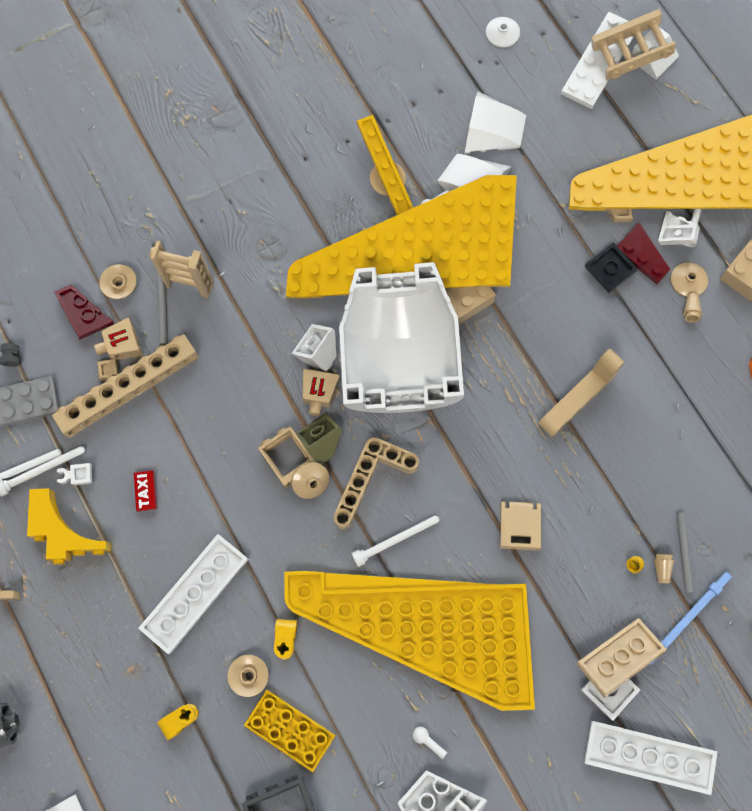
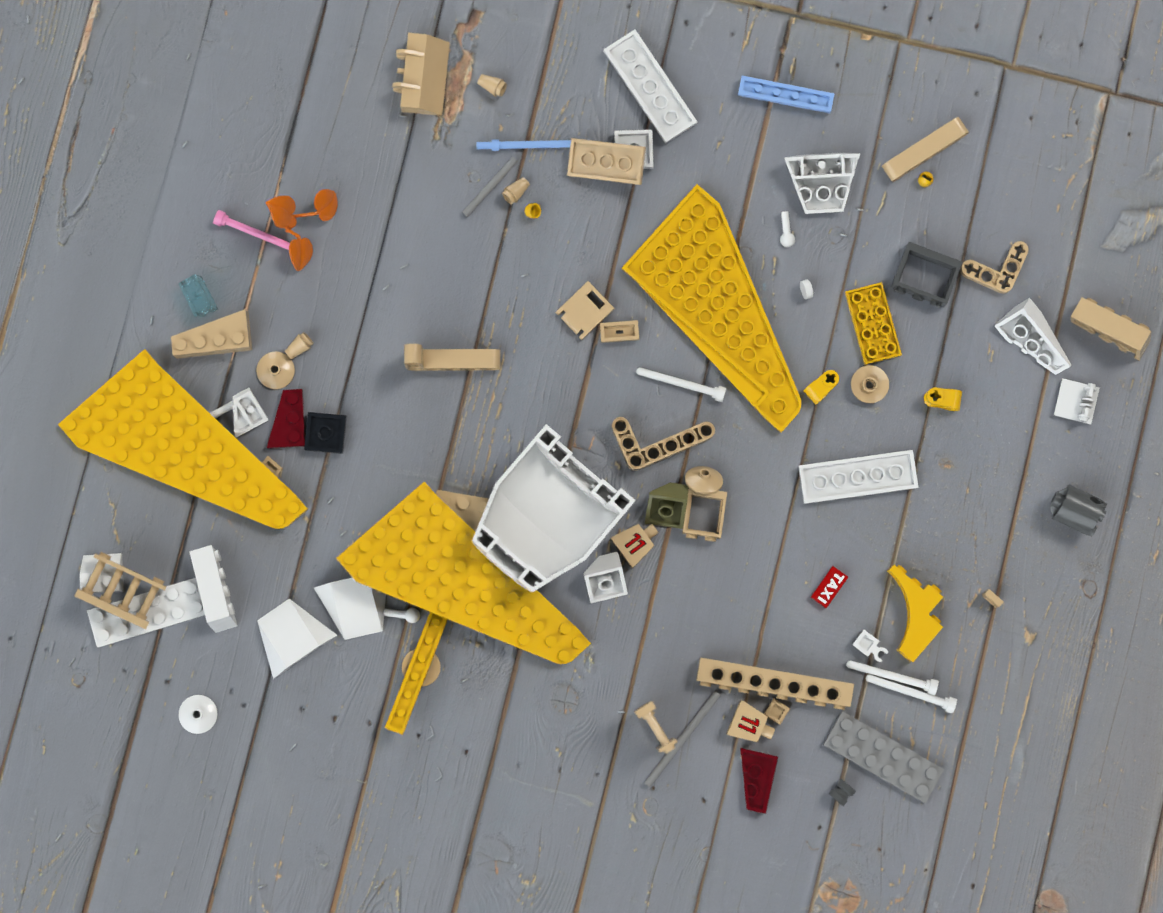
camera: 140 degrees left, 10 degrees up
tan dish [99,264,137,299] -> none
none -> white wedge [189,545,237,633]
none -> tan piece [600,320,639,343]
none -> white tile [800,280,814,300]

